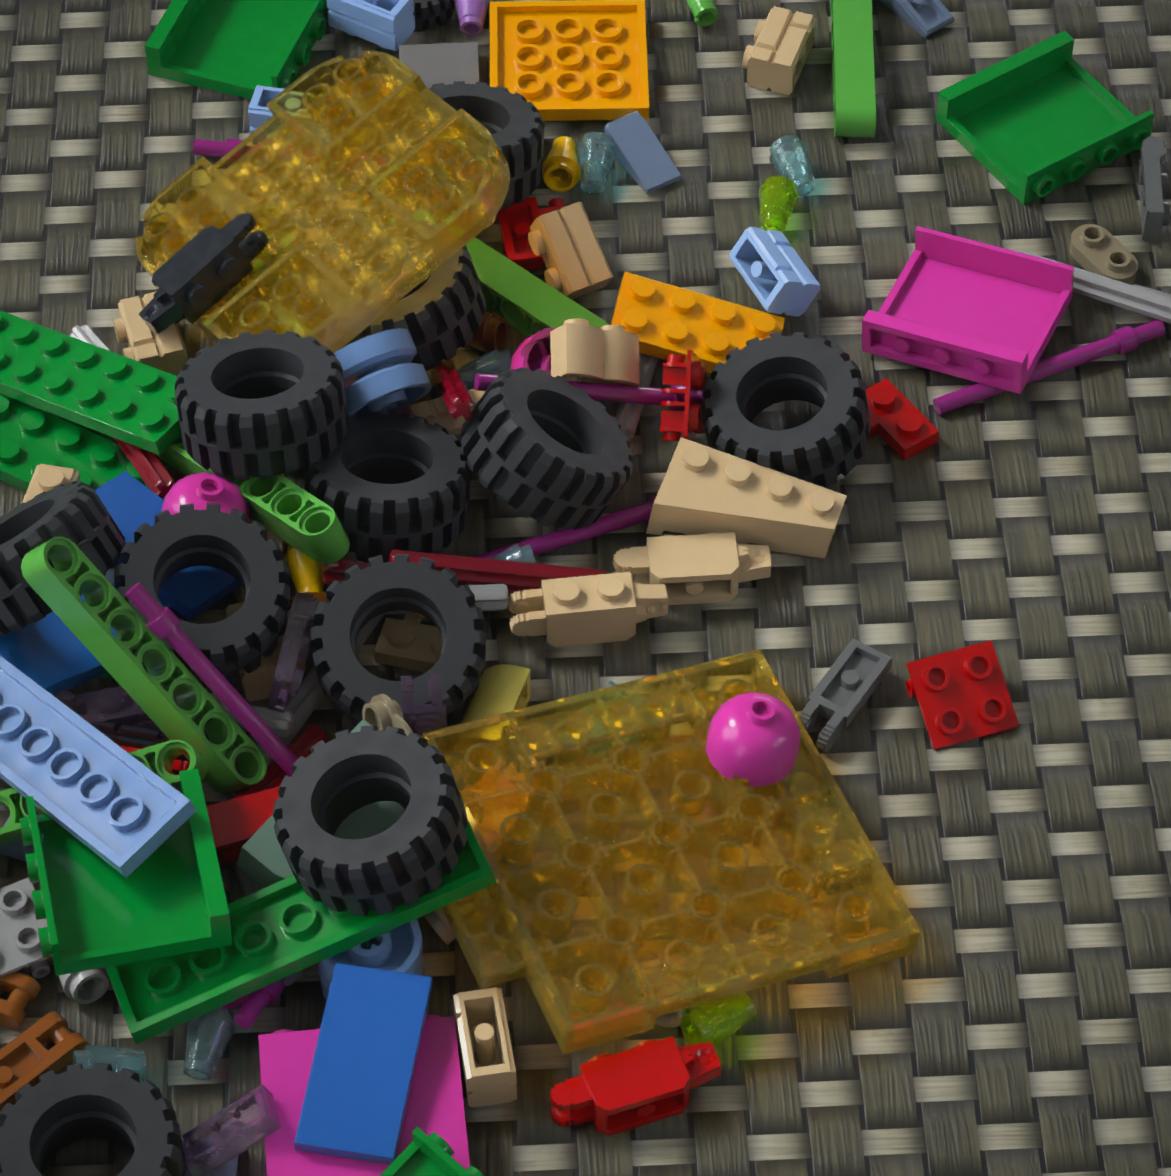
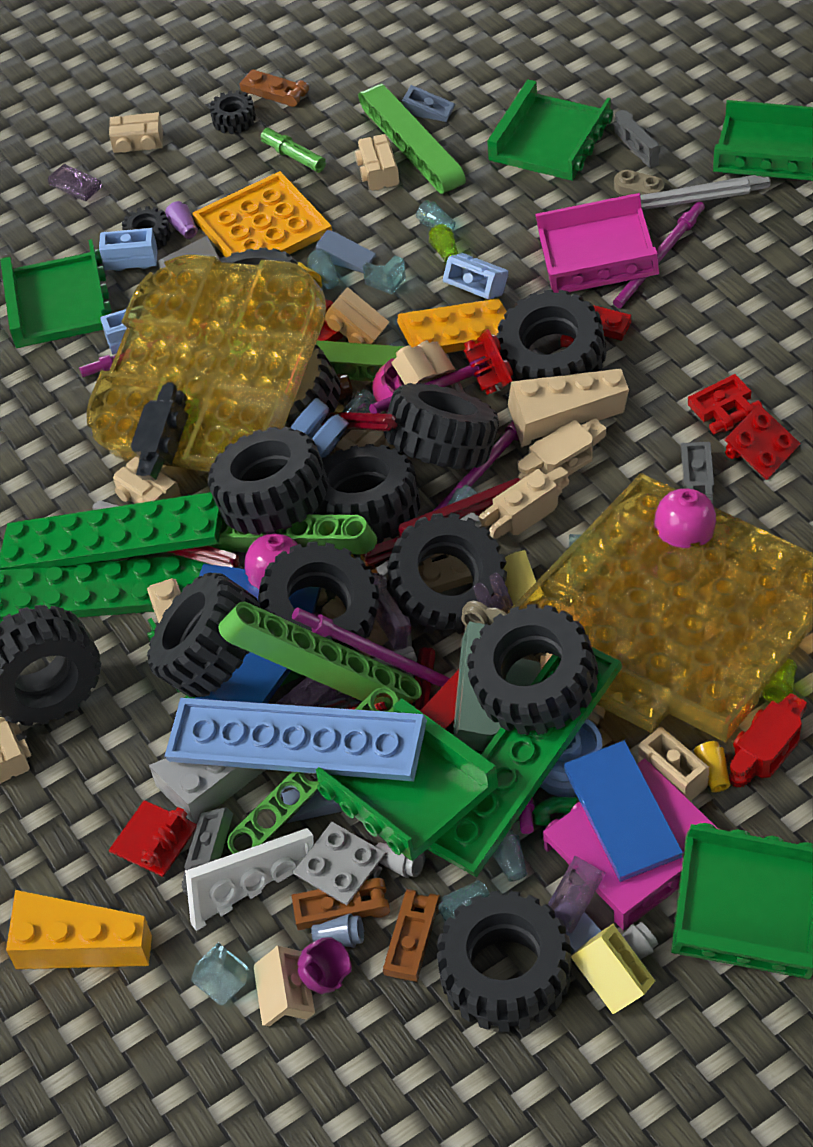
camera: 25 degrees left, 0 degrees up
none -> clear light blue panel [363,255,406,295]
none -> green arm [532,796,577,825]
none -> red plate [688,374,763,435]
none -> yellow cone [694,741,730,792]

